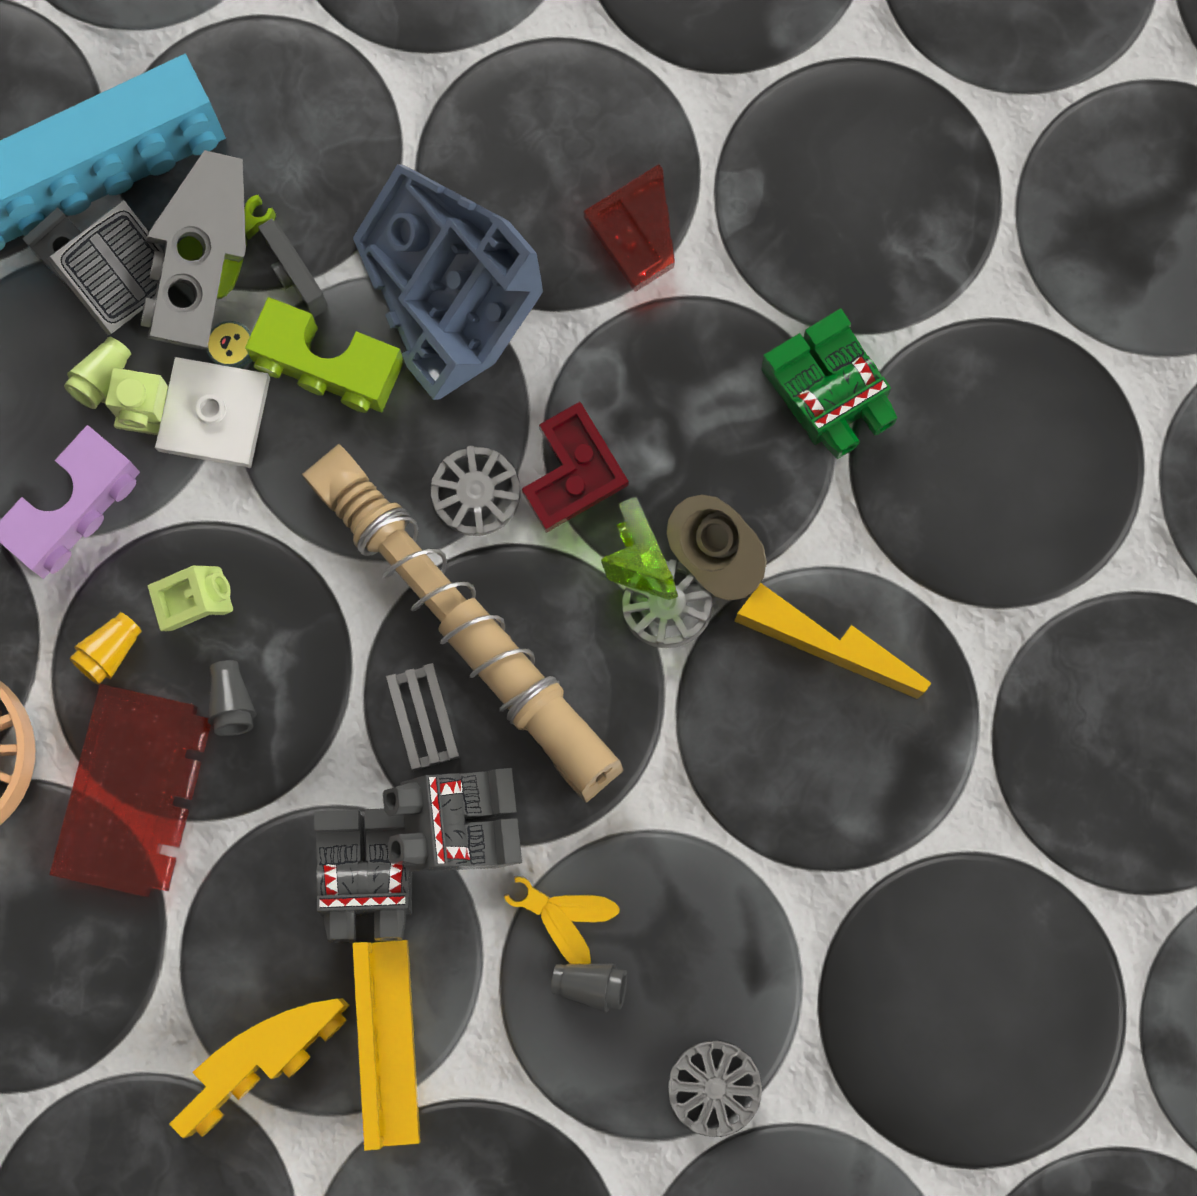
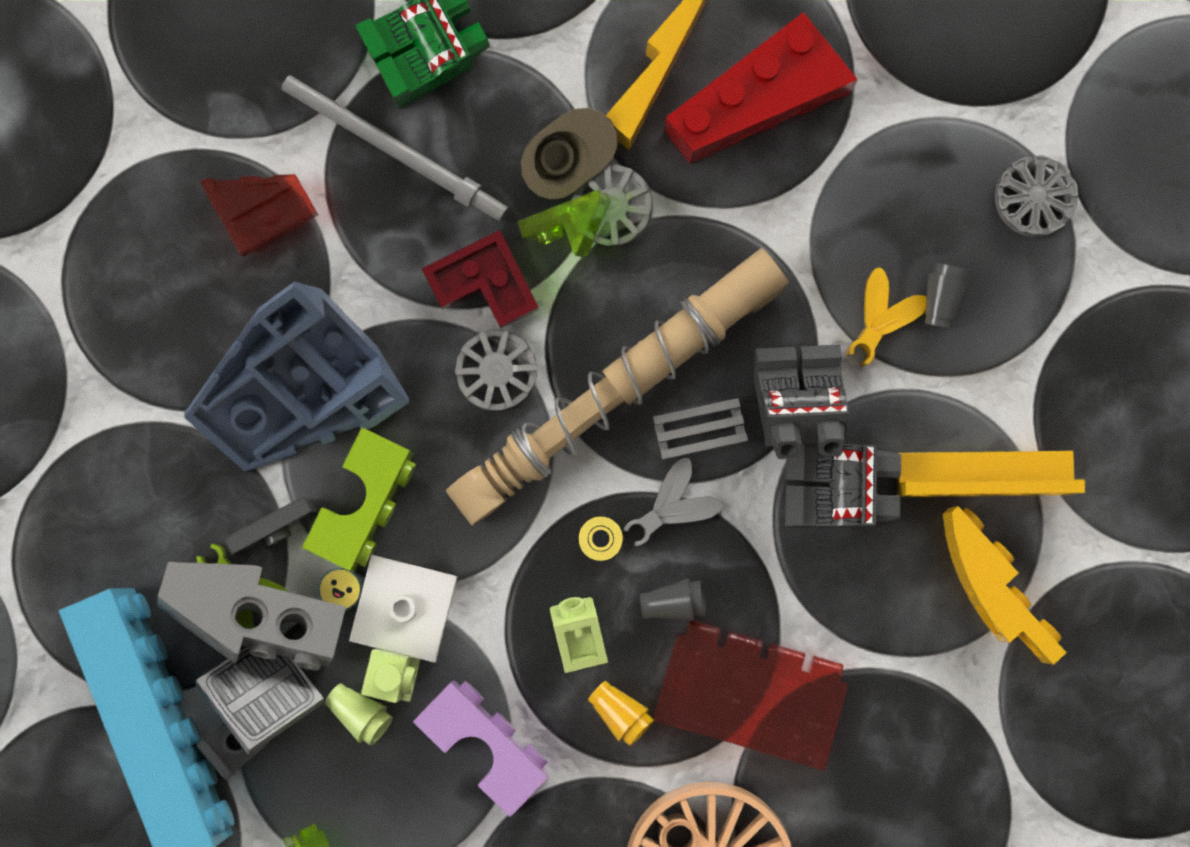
camera: 90 degrees left, 5 degrees up
none -> light grey bar [281,75,509,222]
none -> light yellow tile [579,517,623,561]
none -> light grey piece [623,458,724,547]
none -> red wedge [664,12,858,164]

